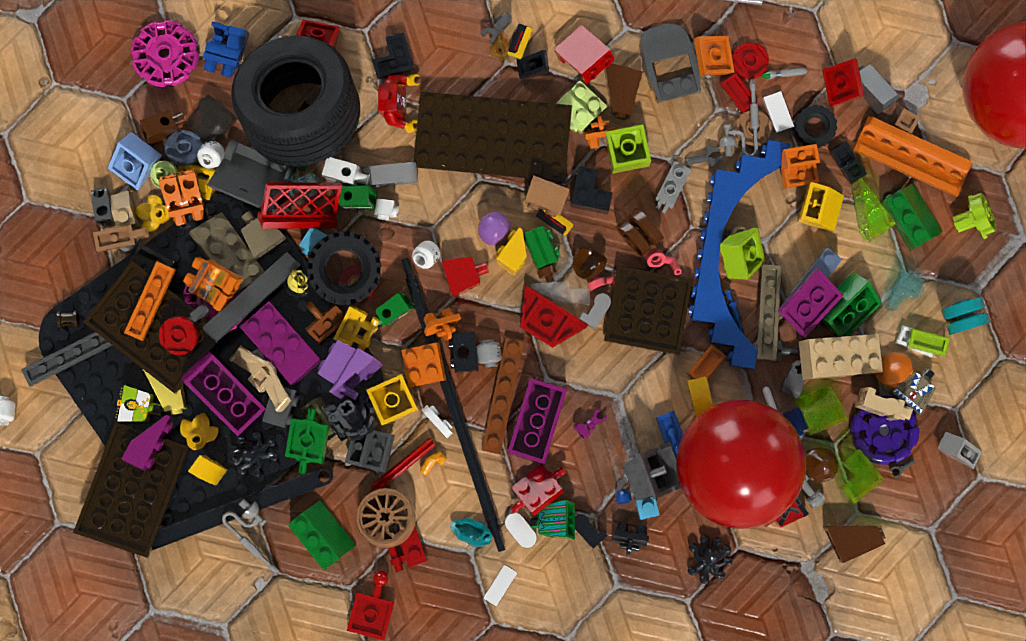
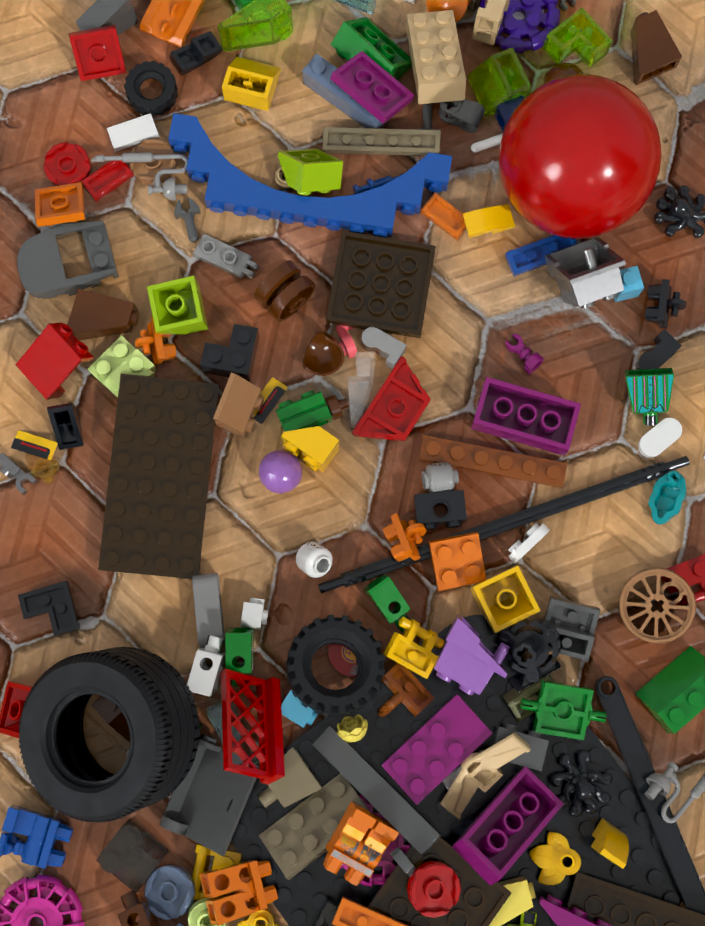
camera: 85 degrees left, 5 degrees down
white head [197,141,225,169] -> none
red axle [372,438,436,490] -> none
red torso [378,74,420,133] -> none
light orange arm [420,452,447,475] -> none
red torso [442,257,489,298] -> none
red plate [510,464,566,516] -> none
blue hinge [616,490,632,504] -> none
coral plate [645,248,682,275] -> none
light grey piece [762,68,808,79] -> none
orange slope [781,144,820,189] -> none

